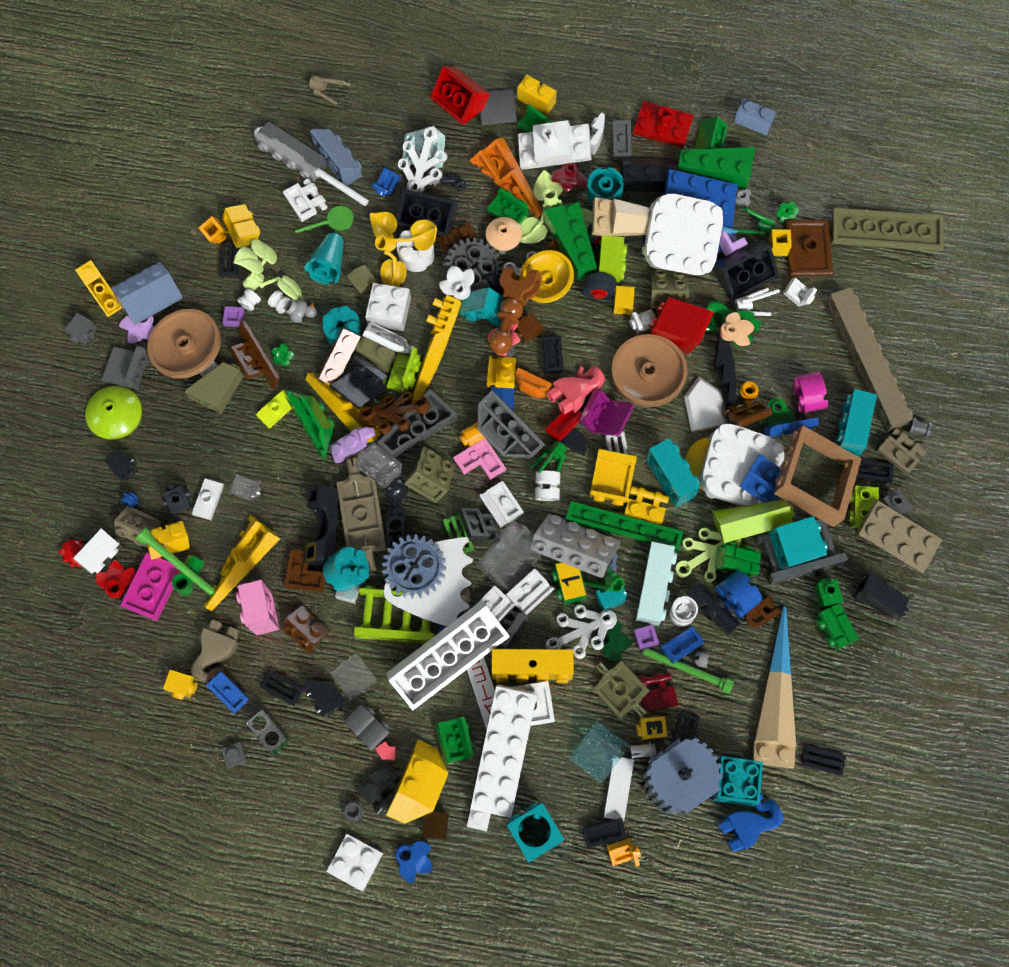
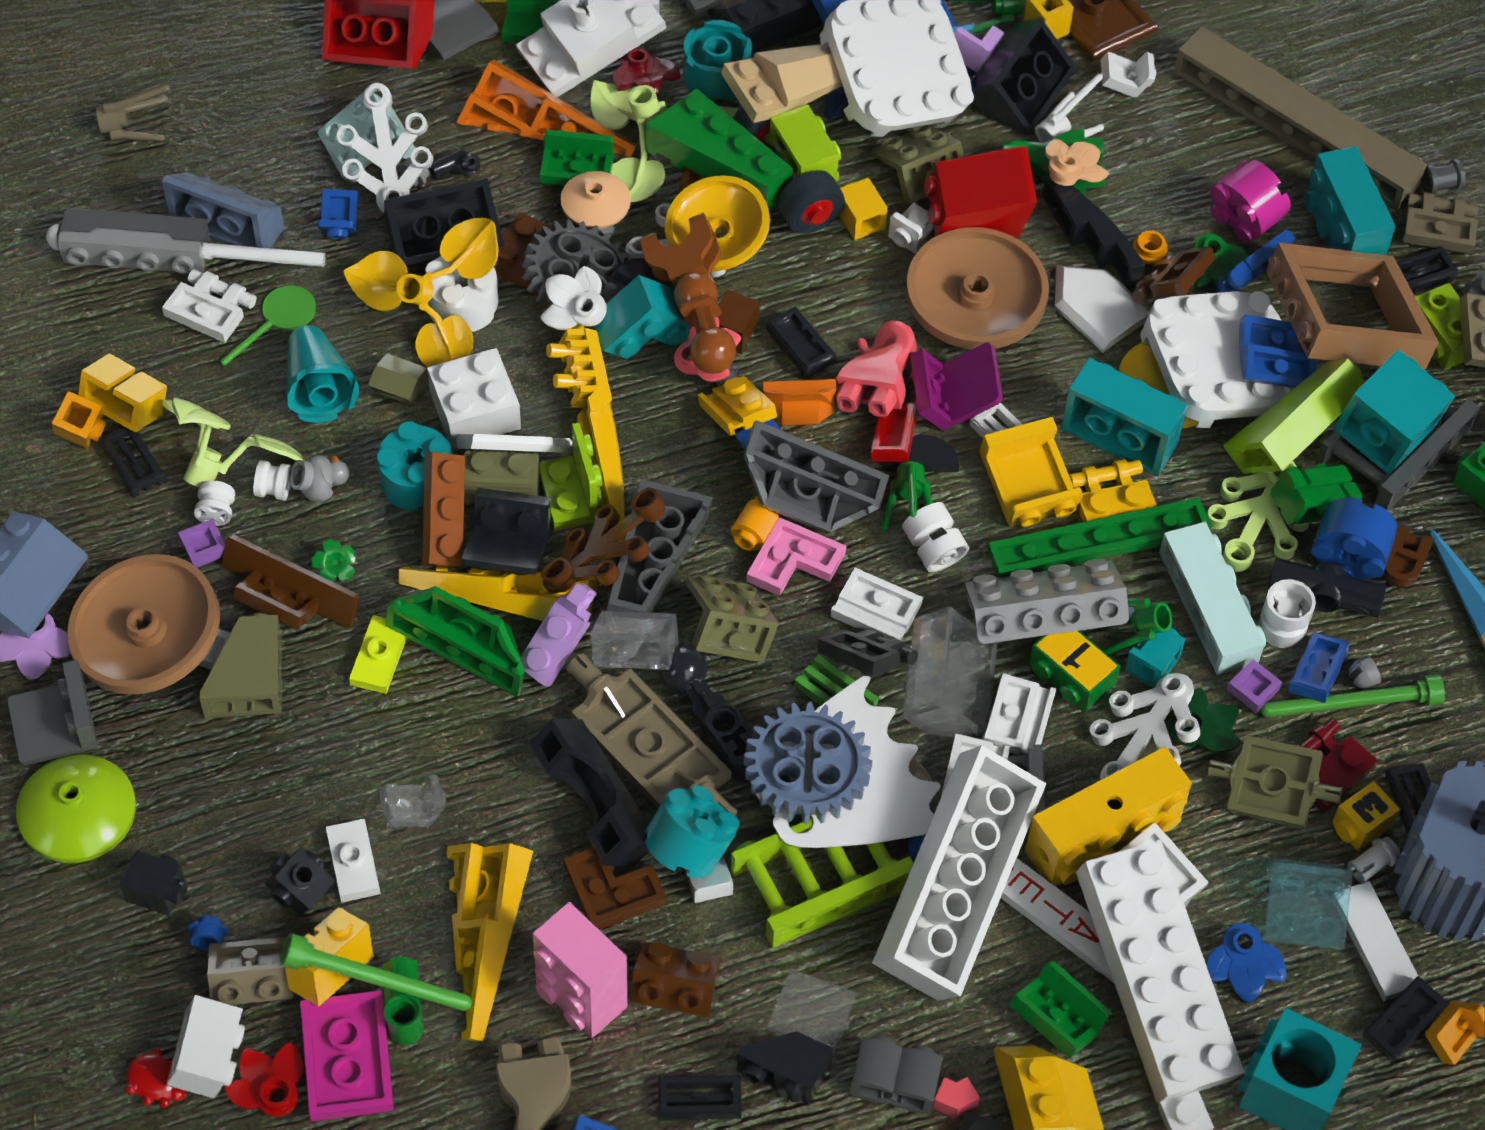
camera: 35 degrees left, 15 degrees down
none -> blue plate [1206,923,1286,1004]

